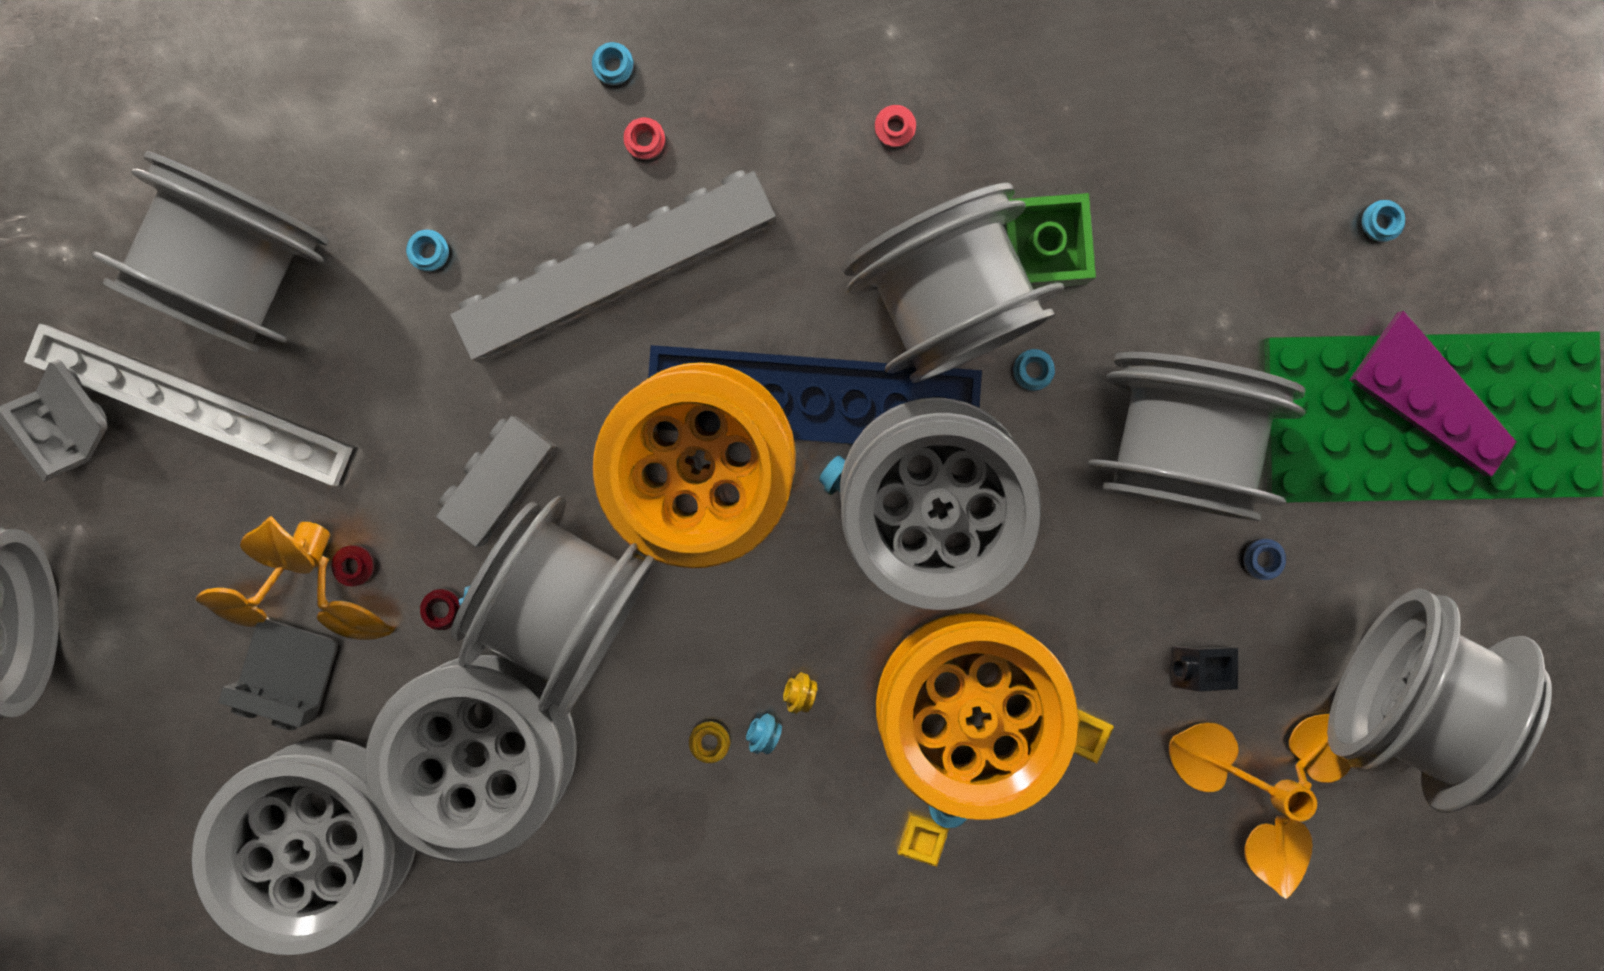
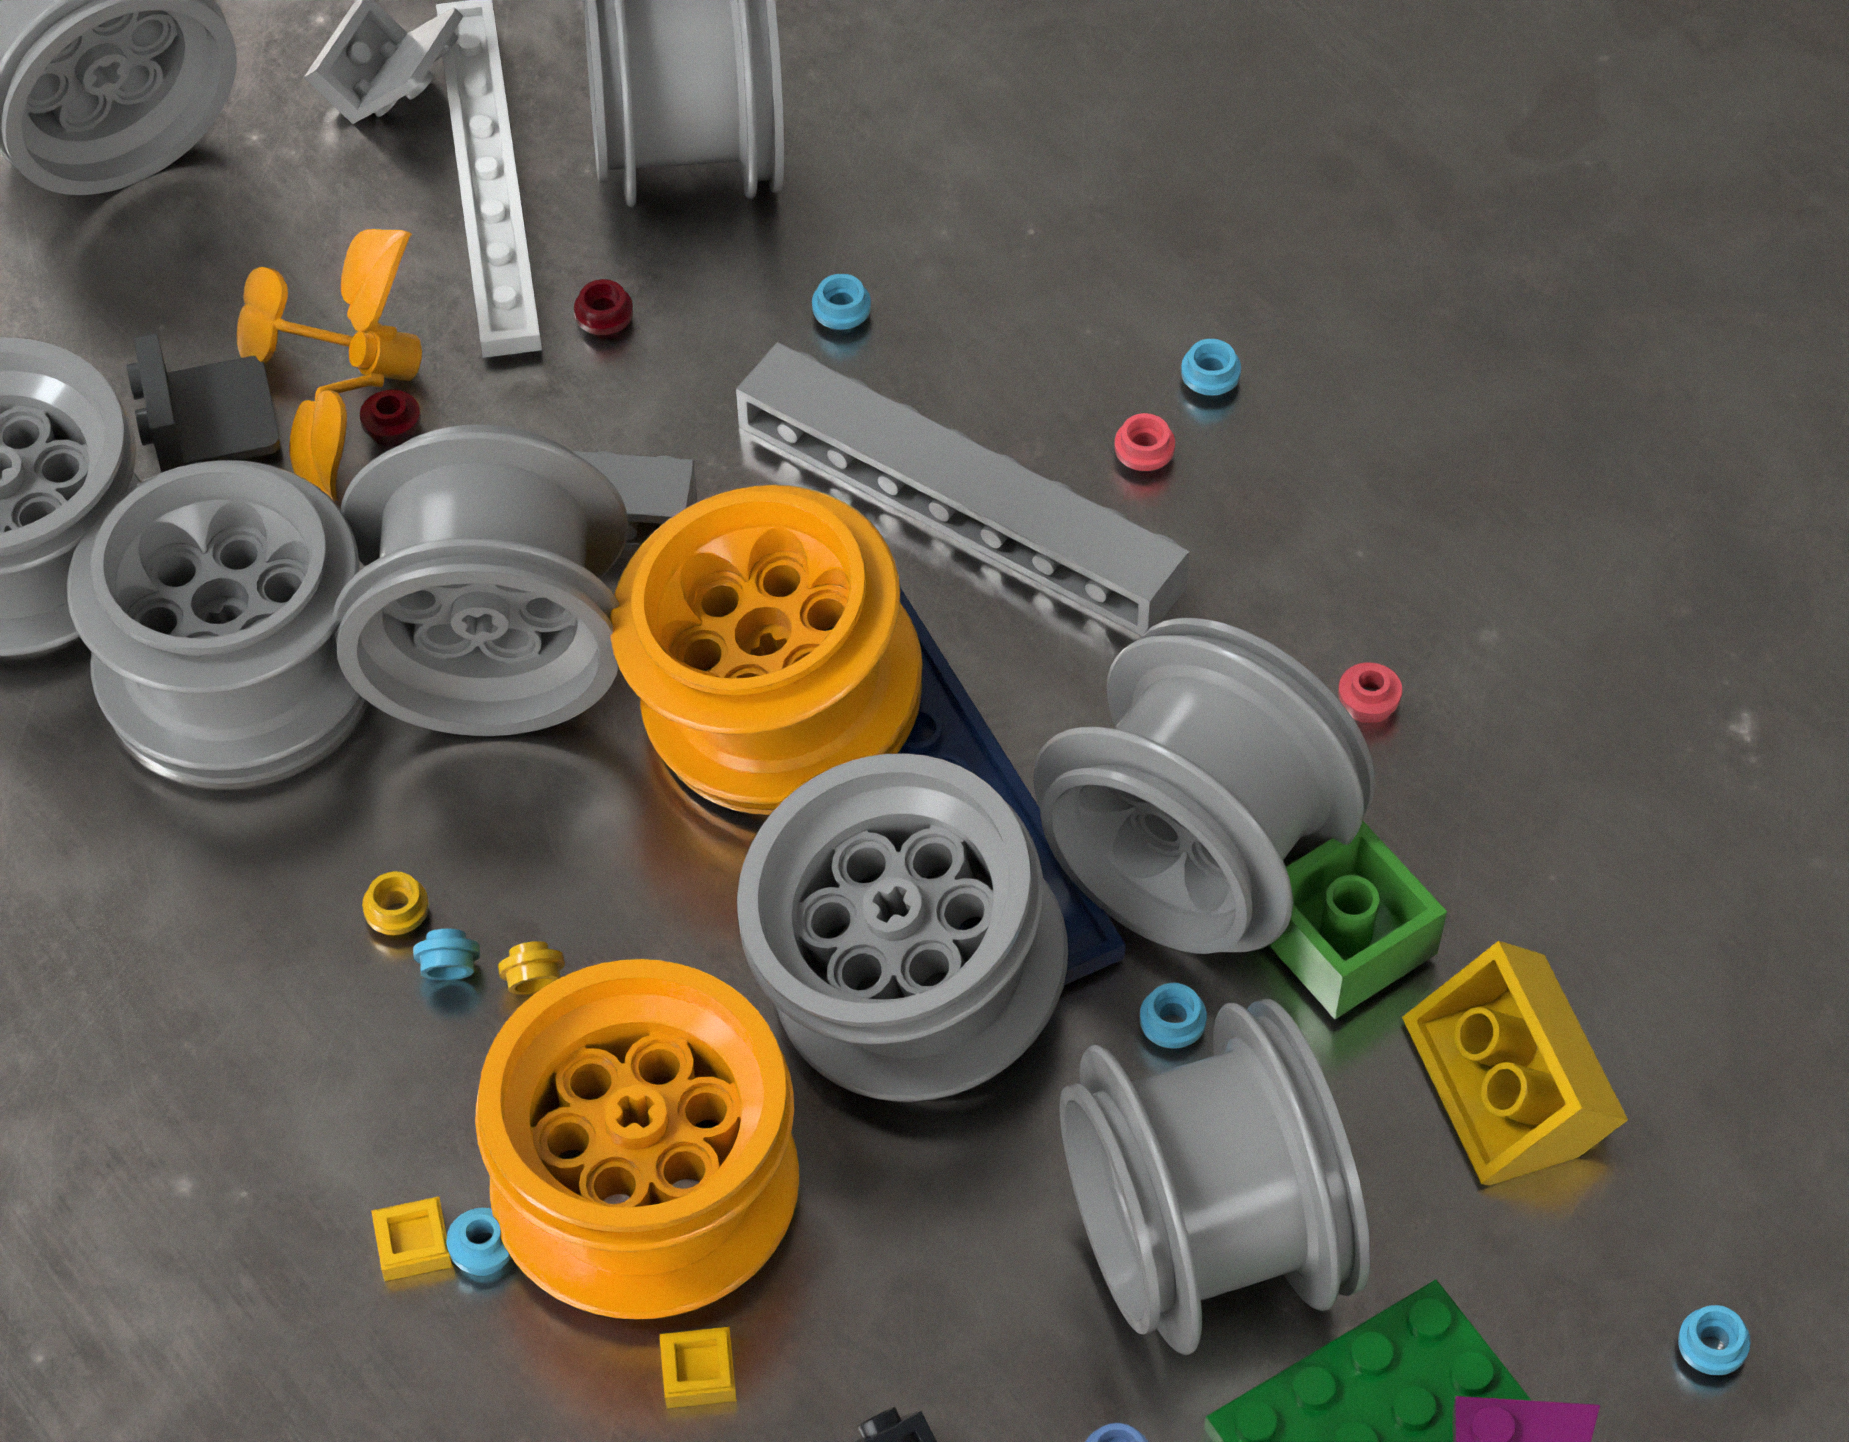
camera: 60 degrees right, 35 degrees down
none -> dark red plate [574,279,633,335]
none -> yellow slope [1402,941,1628,1186]

